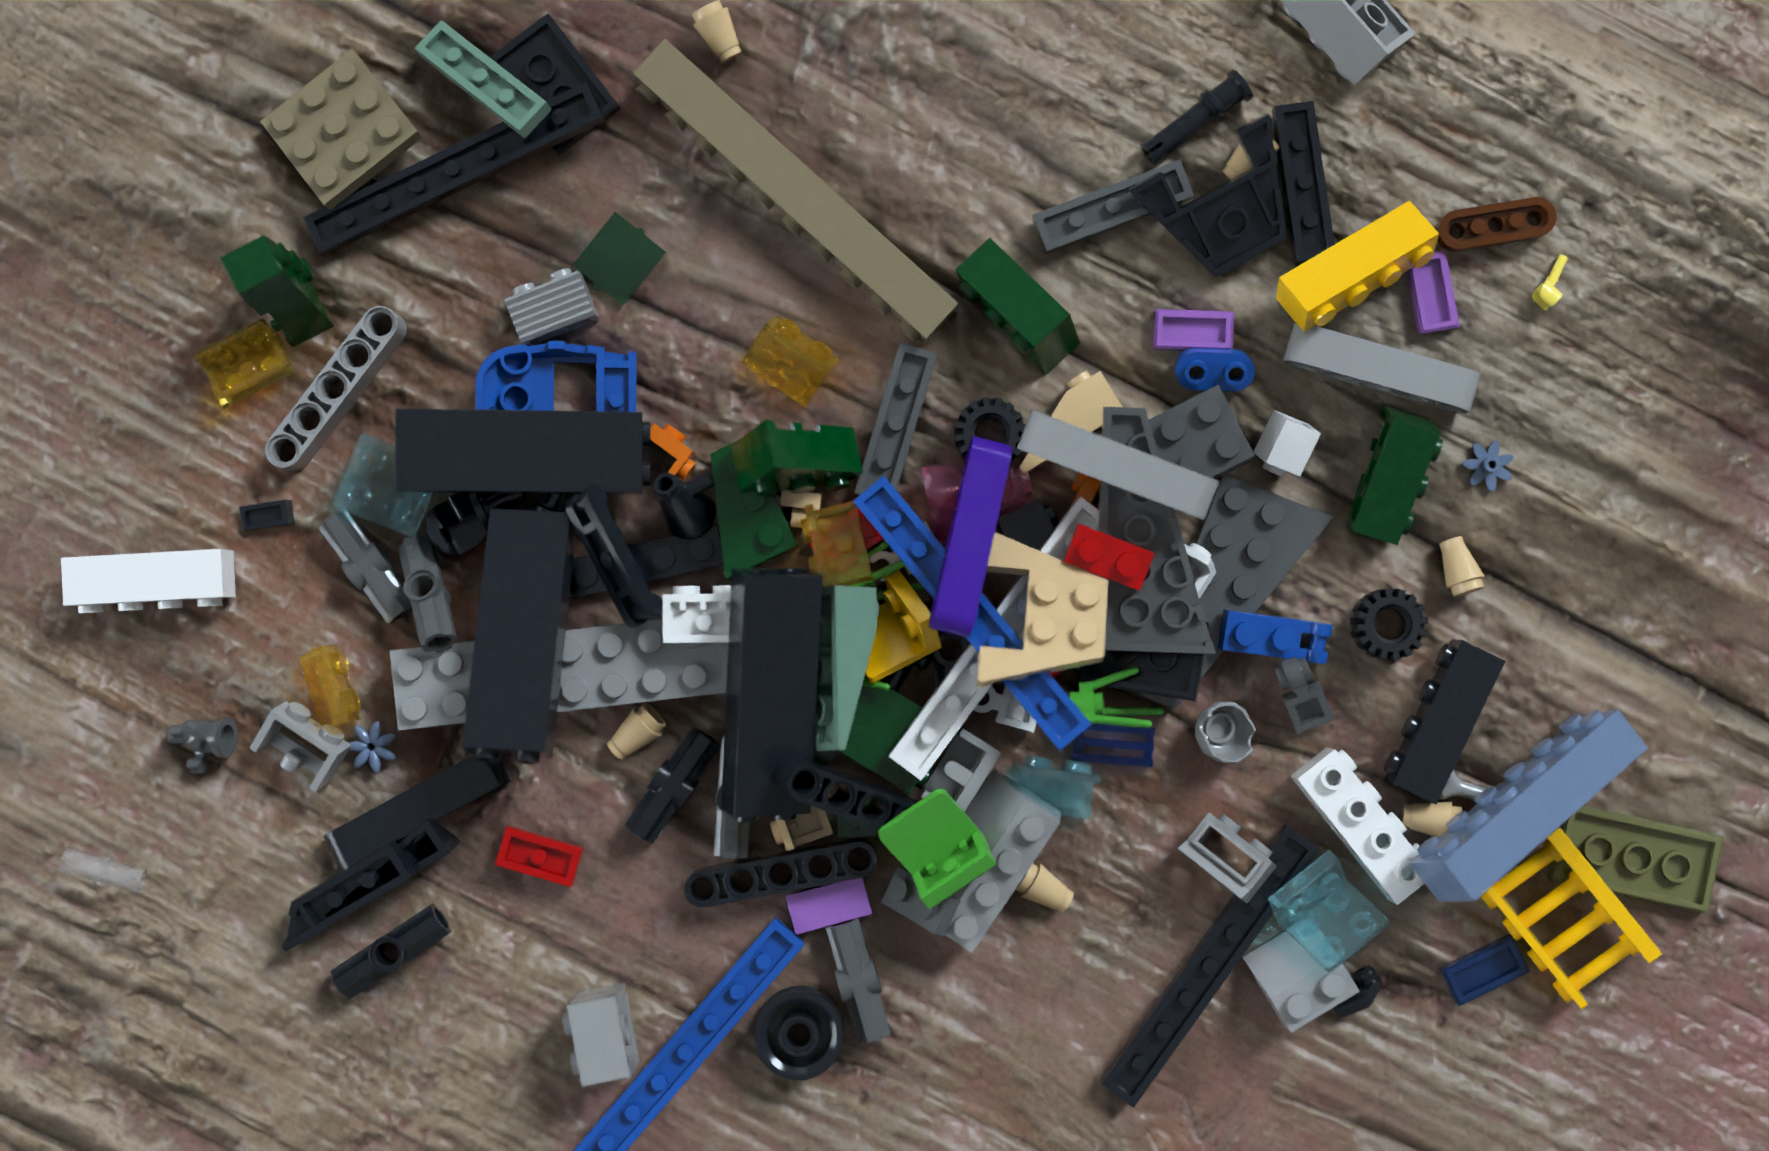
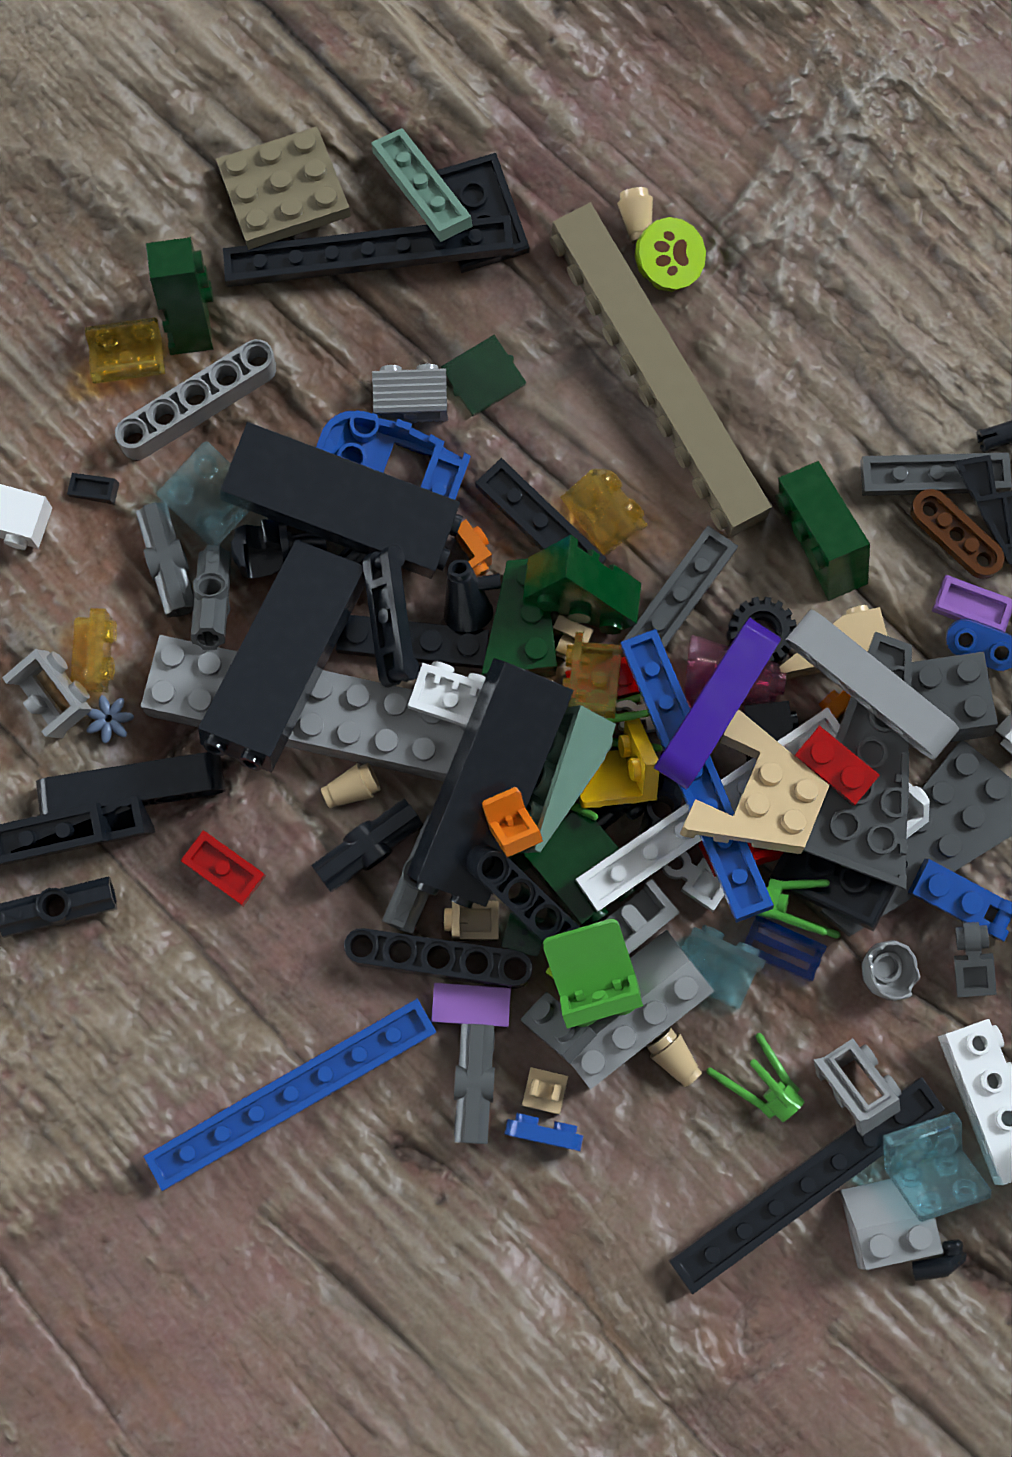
camera: 15 degrees right, 10 degrees down
light grey brick [562,983,640,1087] -> none
black wheel [754,985,844,1080] -> none
none -> black plate [475,458,607,564]
none -> orange bracket [482,787,543,857]
none -> blue plate [504,1113,584,1151]
none -> tan tile [522,1067,568,1115]
none -> lime tile [635,217,706,292]
none -> bright green plant [706,1033,805,1122]
none -> reddish brown plate [910,489,1004,579]

